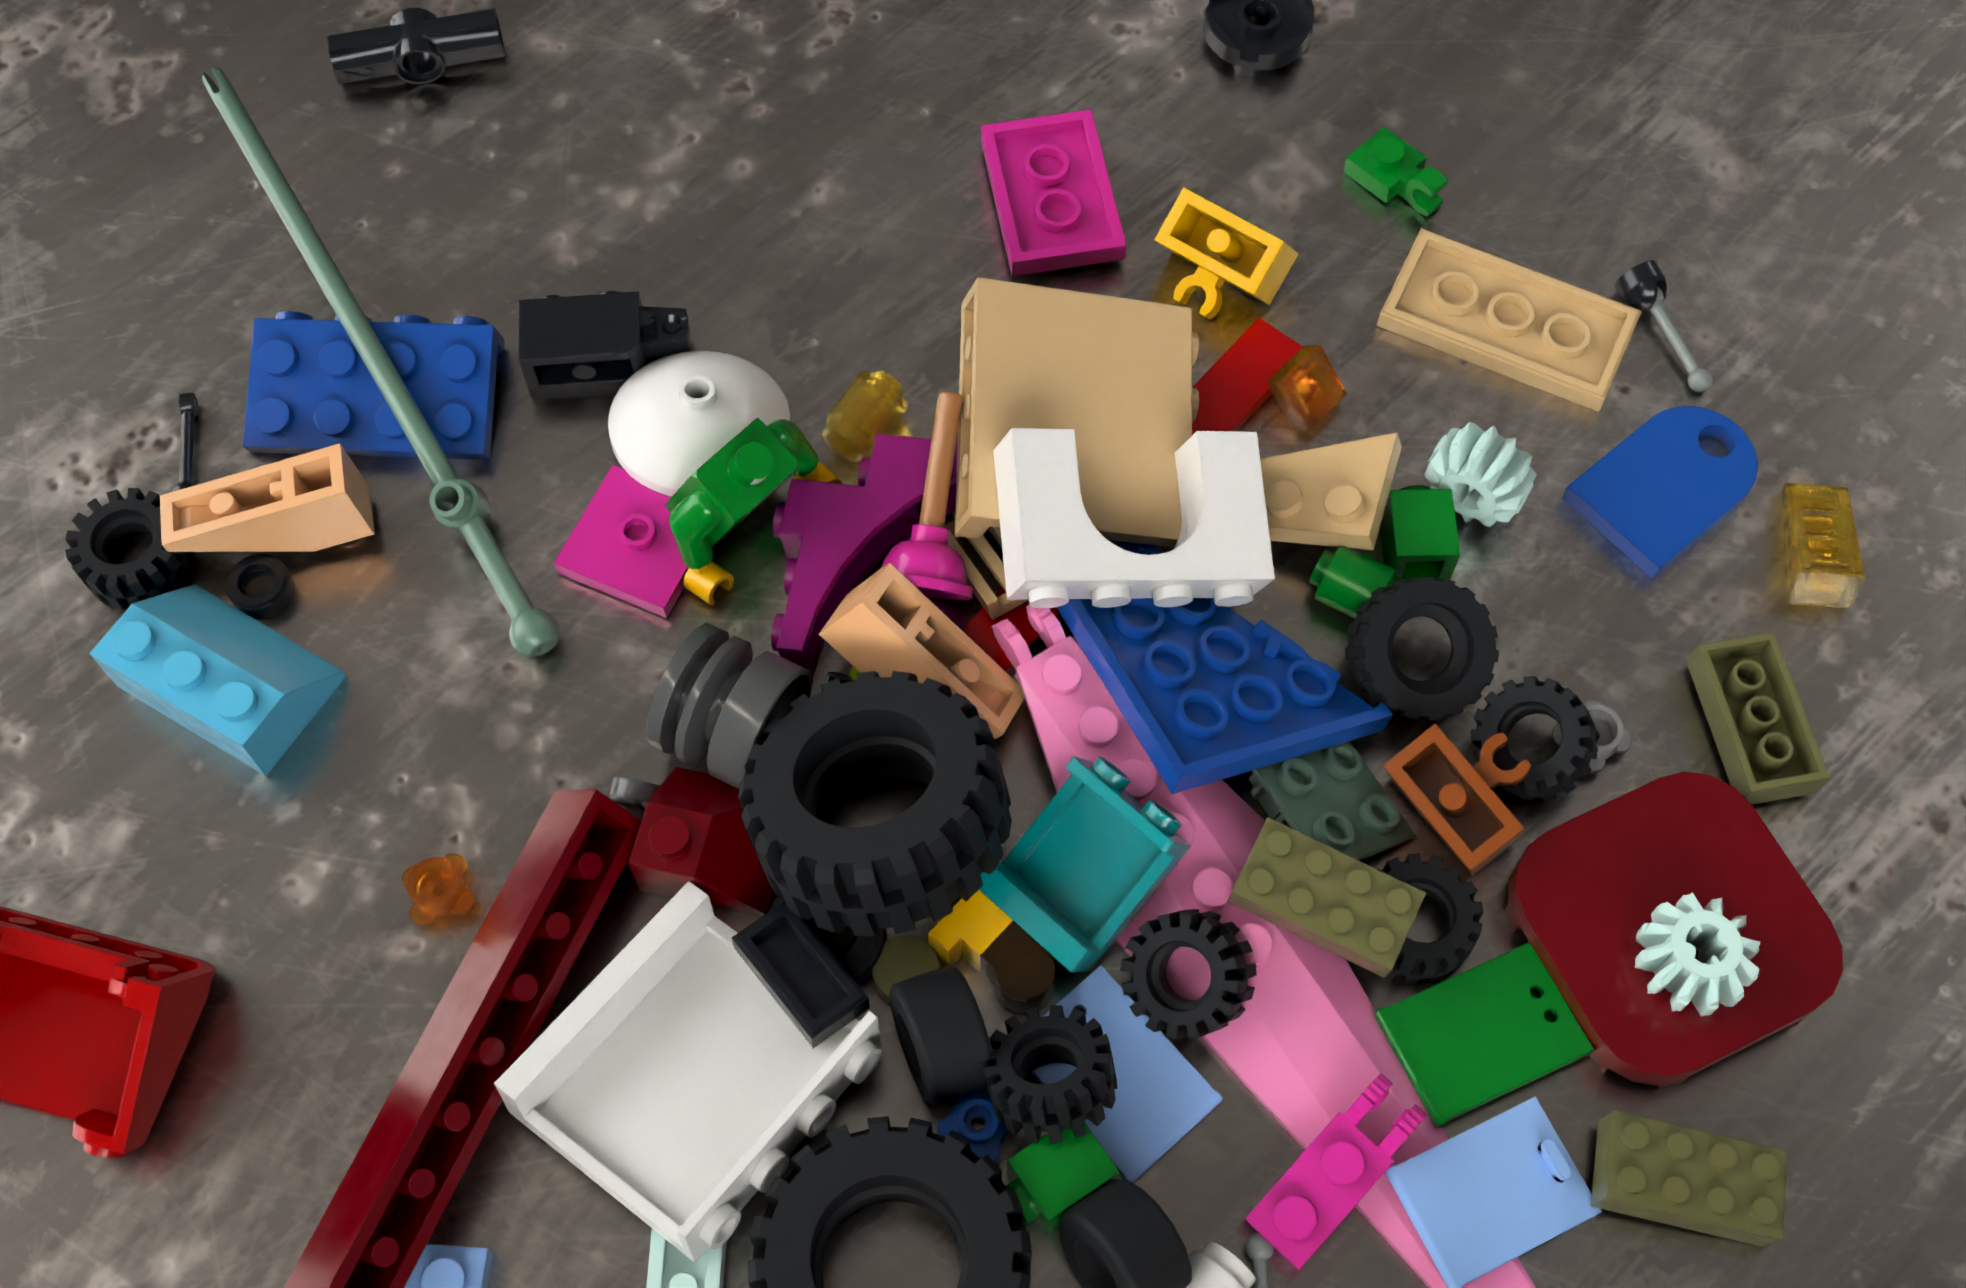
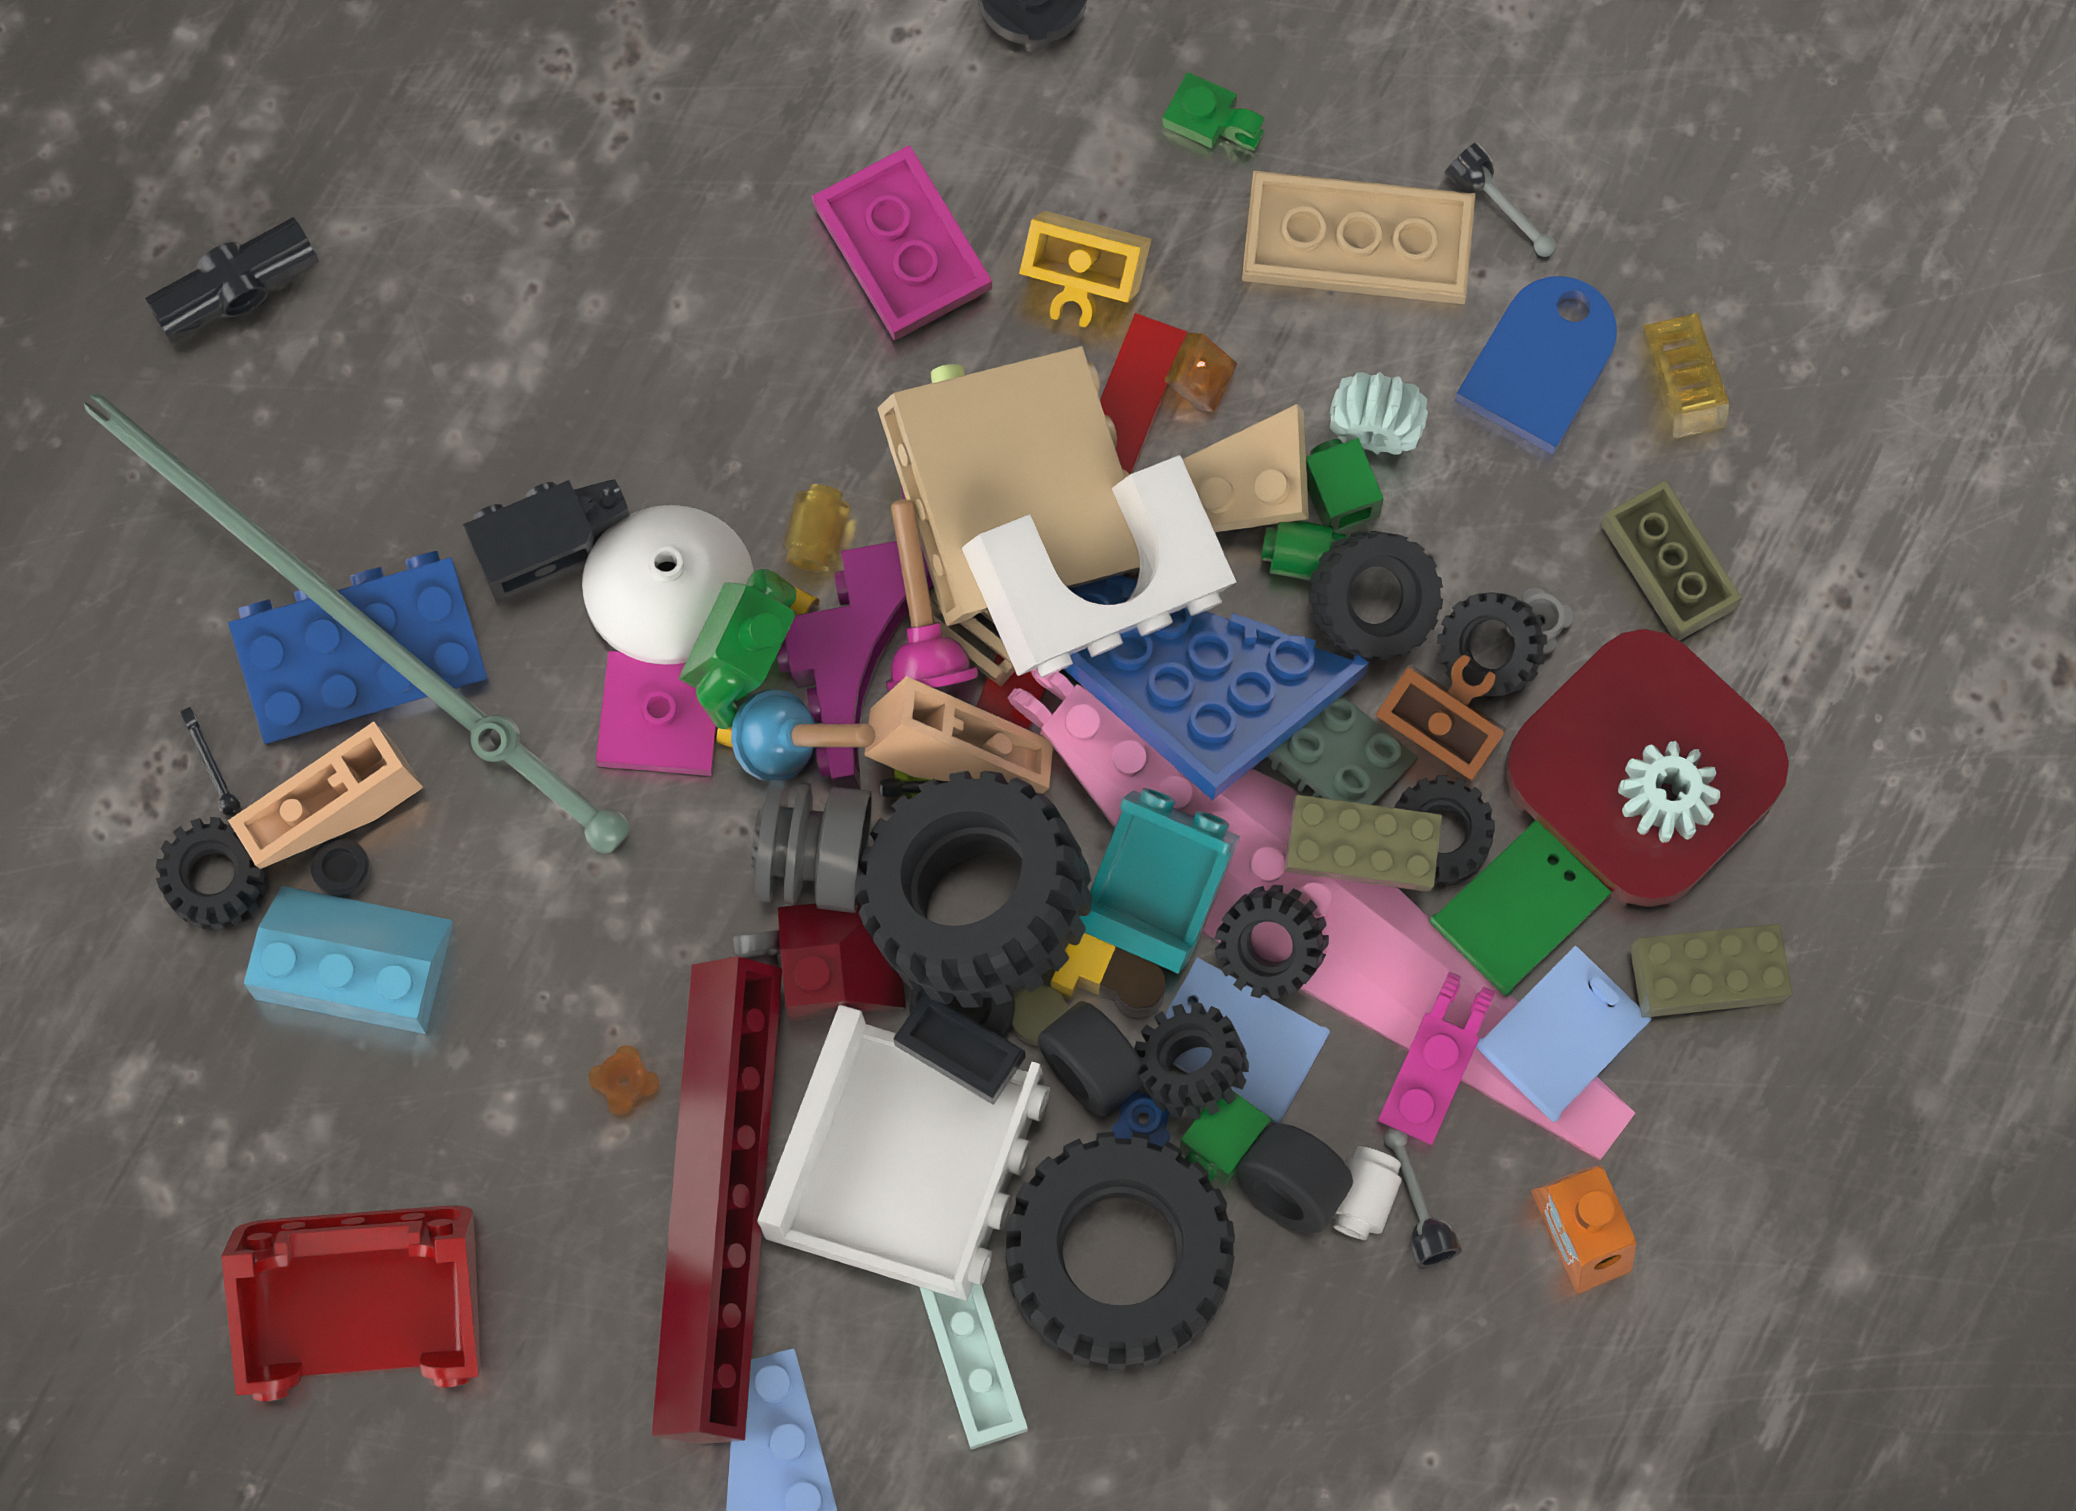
camera: 20 degrees left, 10 degrees up
none -> dark azure piece [731,689,875,781]

